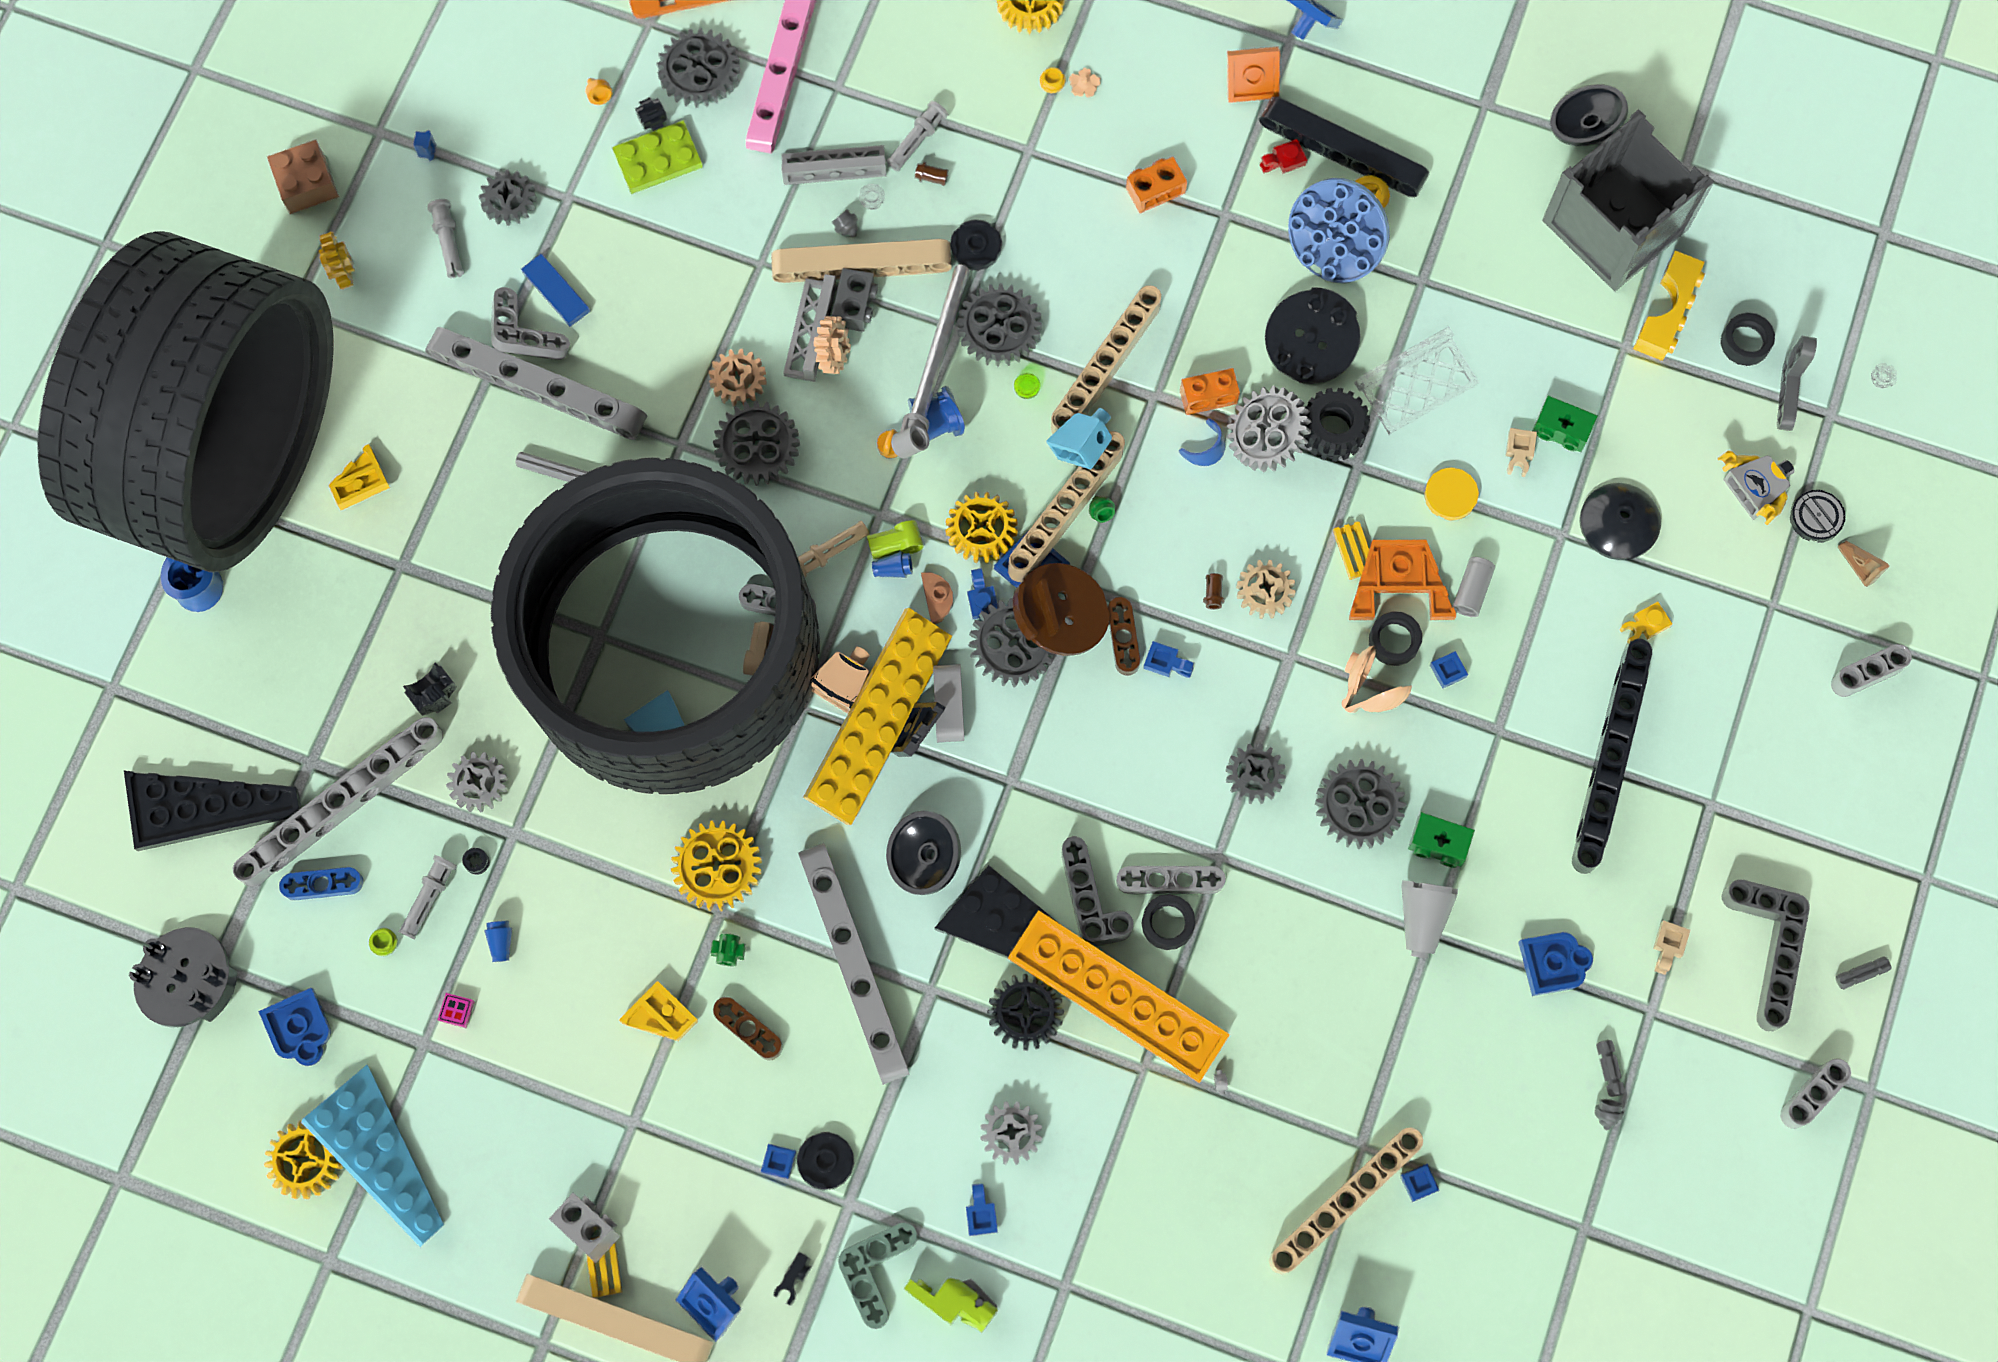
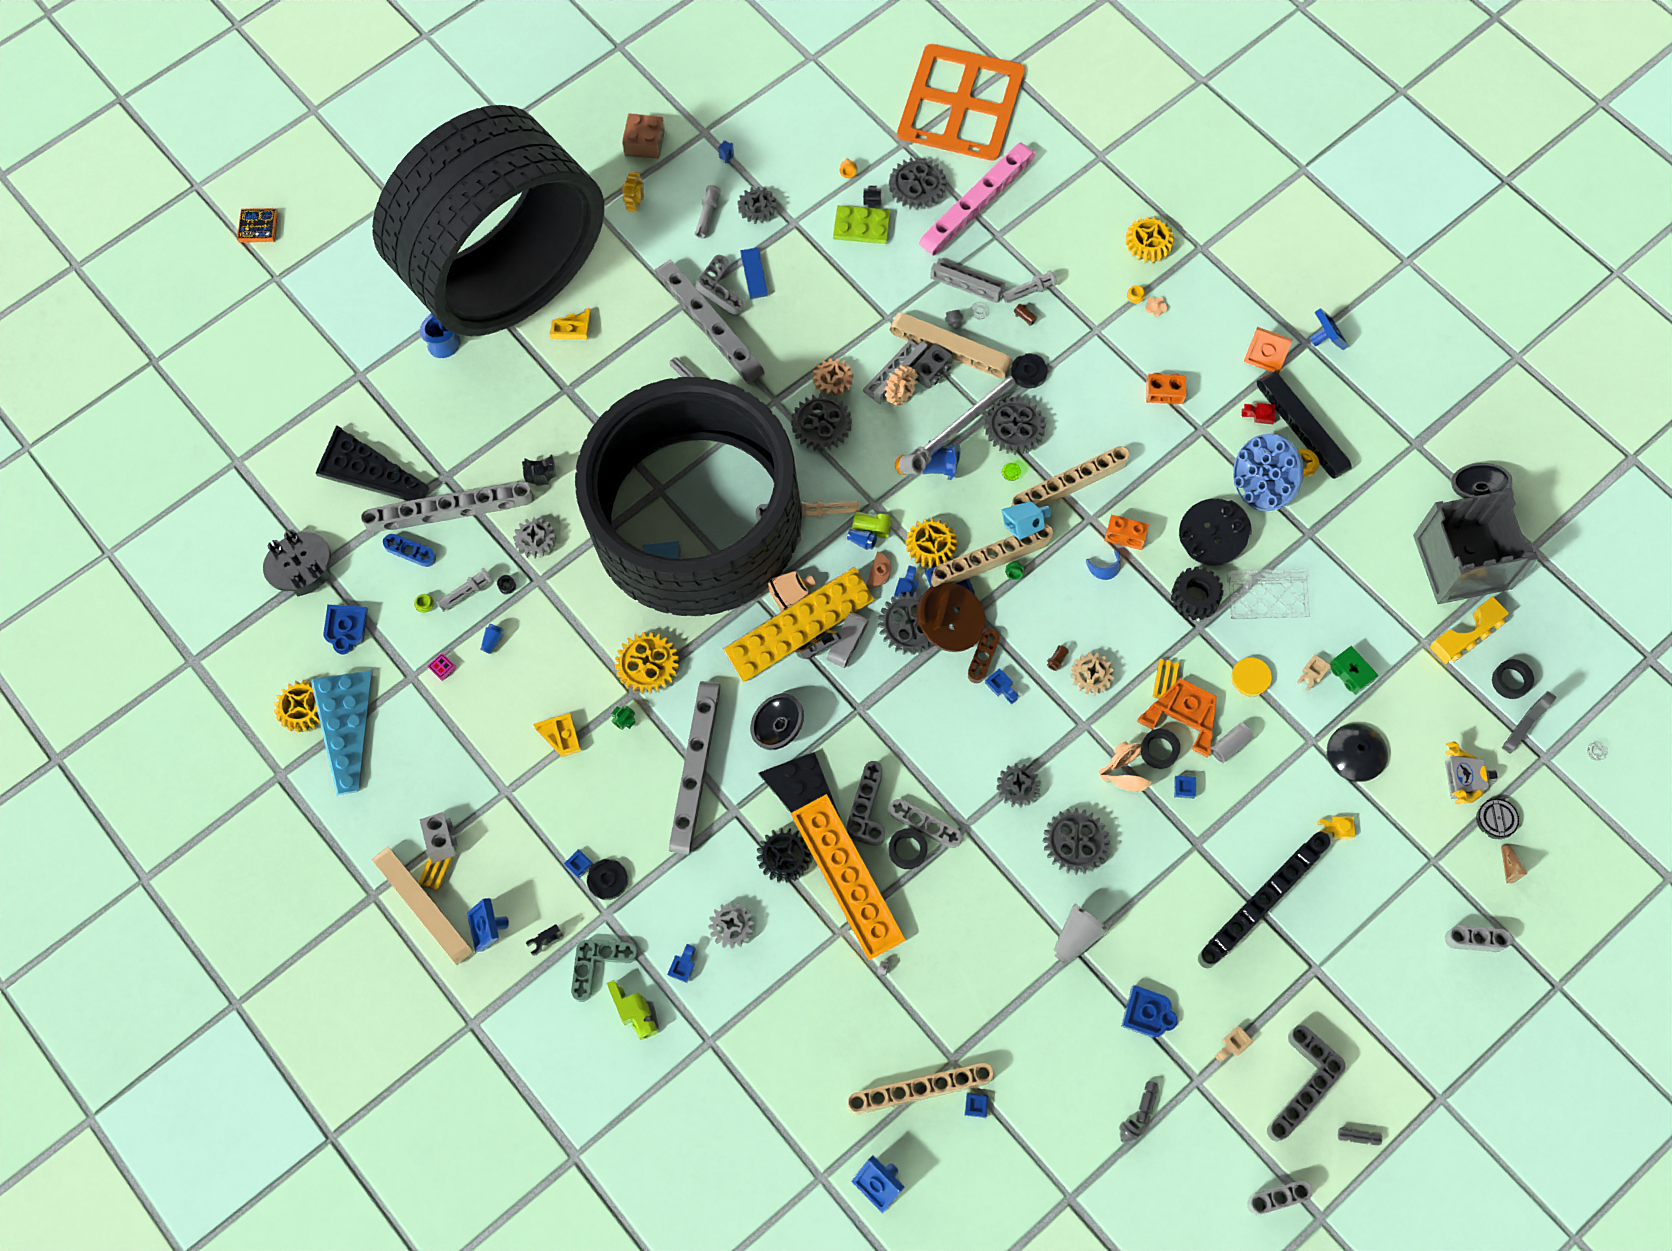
camera: 30 degrees right, 5 degrees down
reddish brown beam [713,997,782,1060] -> none
light grey gear [1227,386,1312,472] -> none
green brick [1408,812,1475,868] -> none

